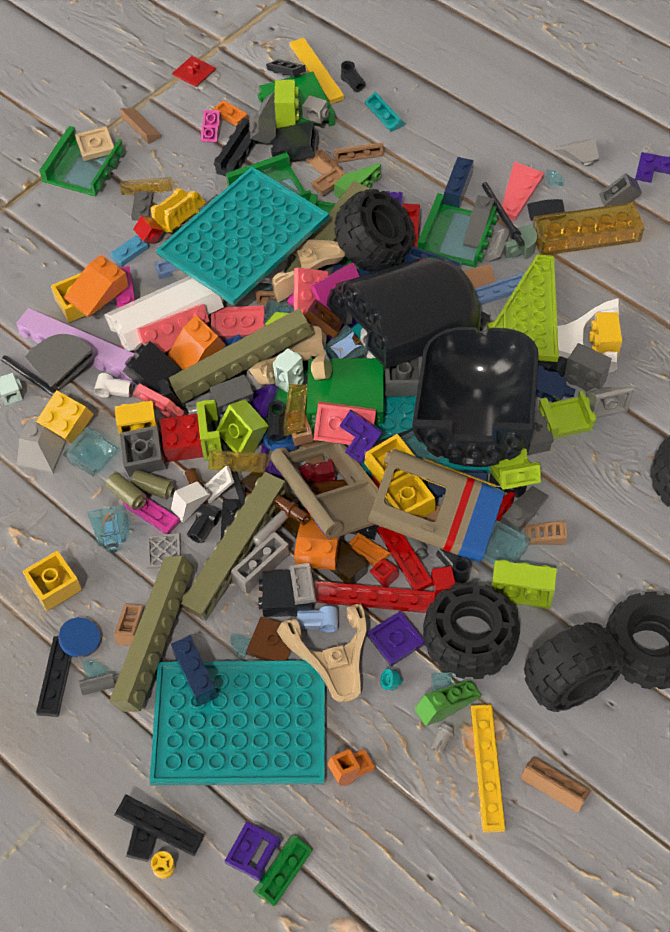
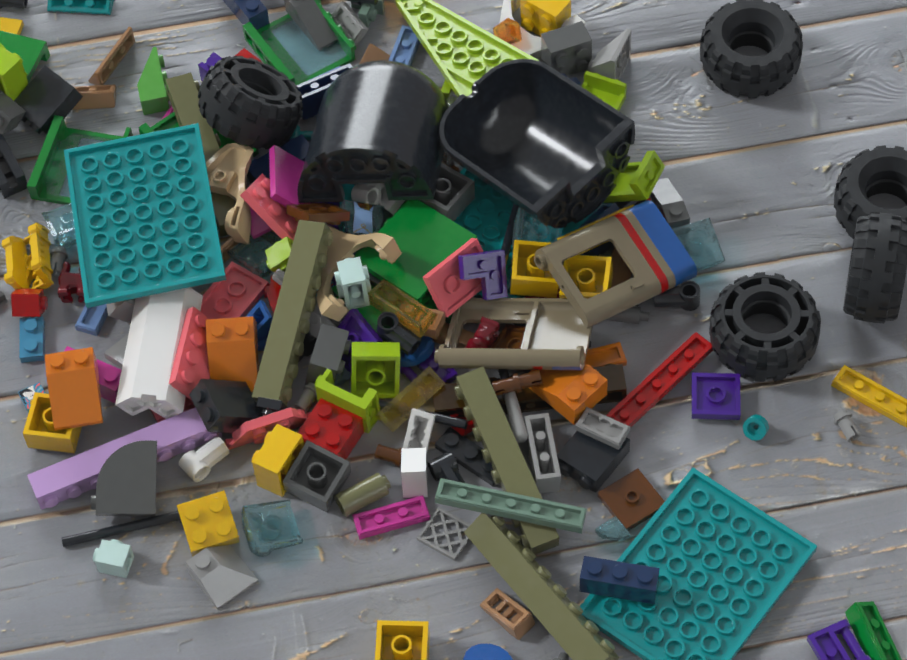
camera: 50 degrees left, 0 degrees up
clear light blue torso [87,505,128,553] -> none
olive brick [105,472,146,510] -> none
tan animal [277,604,366,702] -> none
light blue piece [297,606,338,633] -> none
light grey brick [302,95,329,124] -> none
medium nougat plate [311,166,345,196] -> none
orange brick [328,749,375,786] -> none
red slope [369,558,399,588] -> none
red plate [377,526,433,591] -> none
bright green slope [414,679,482,726] -> none
red brick [431,566,456,598] -> none
clear light blue tile [431,673,452,692] -> none
lime brick [491,560,557,609] -> none
medium nougat slope [525,521,567,545] -> none
none -> sand green tile [435,478,587,534]
none -> clear orange slope [493,18,522,44]

